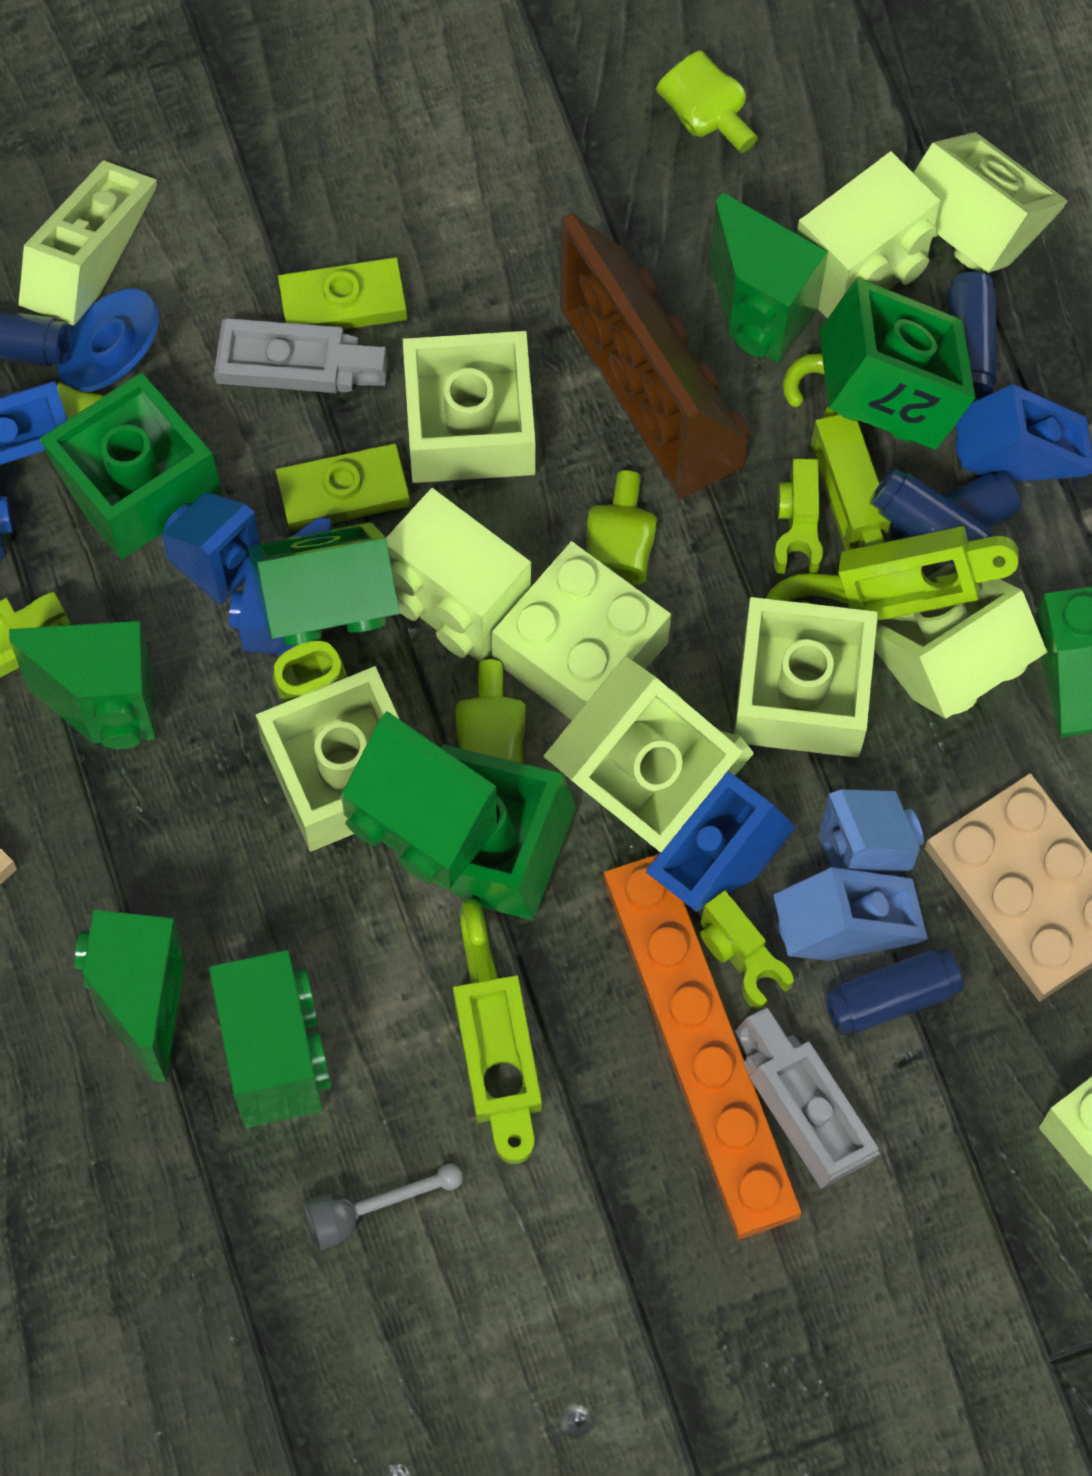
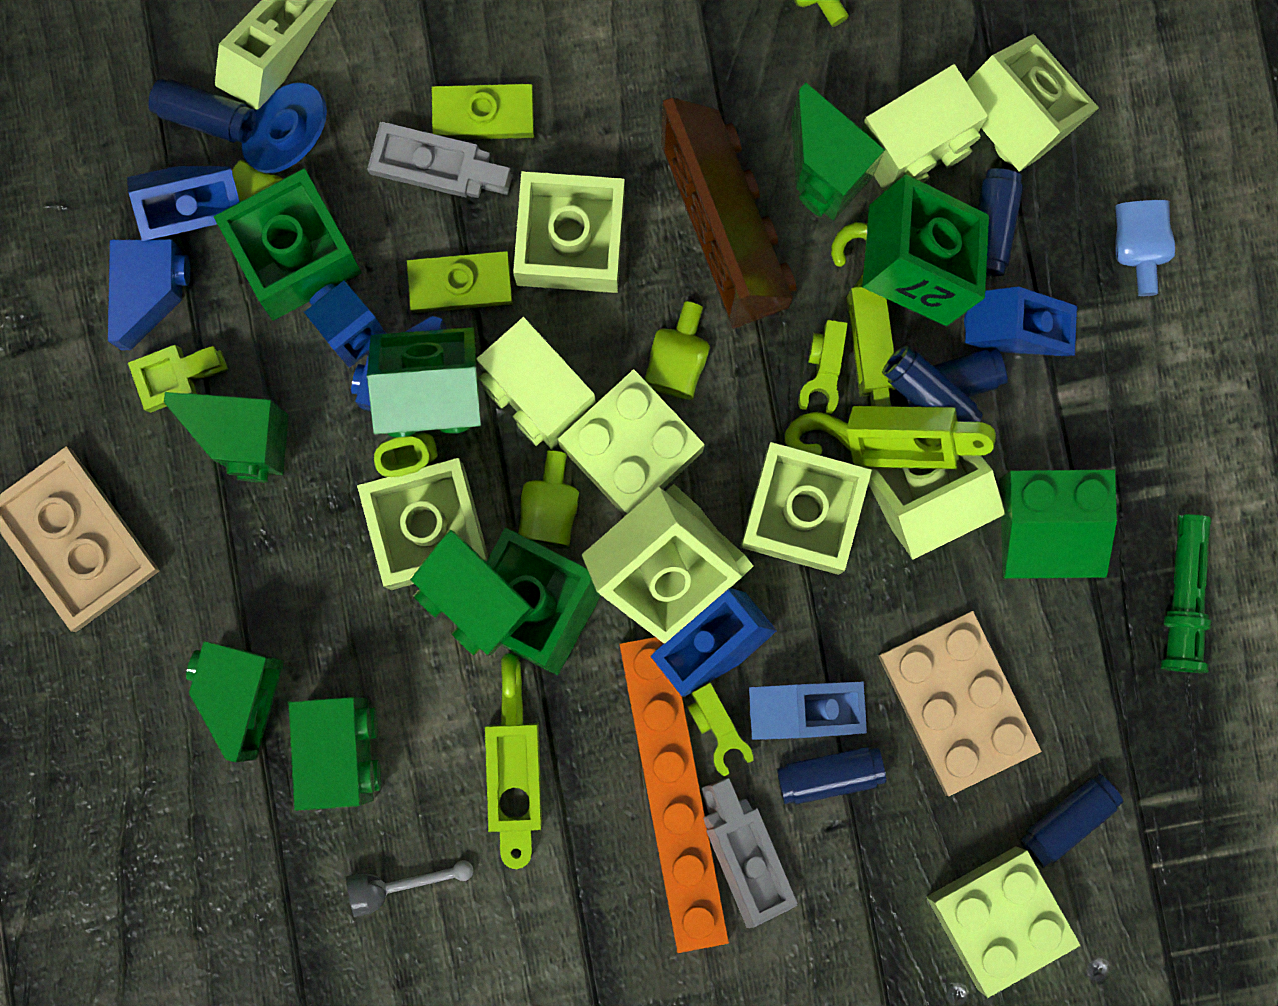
camera: 10 degrees right, 15 degrees up
medium blue slope [818,790,924,876] -> none

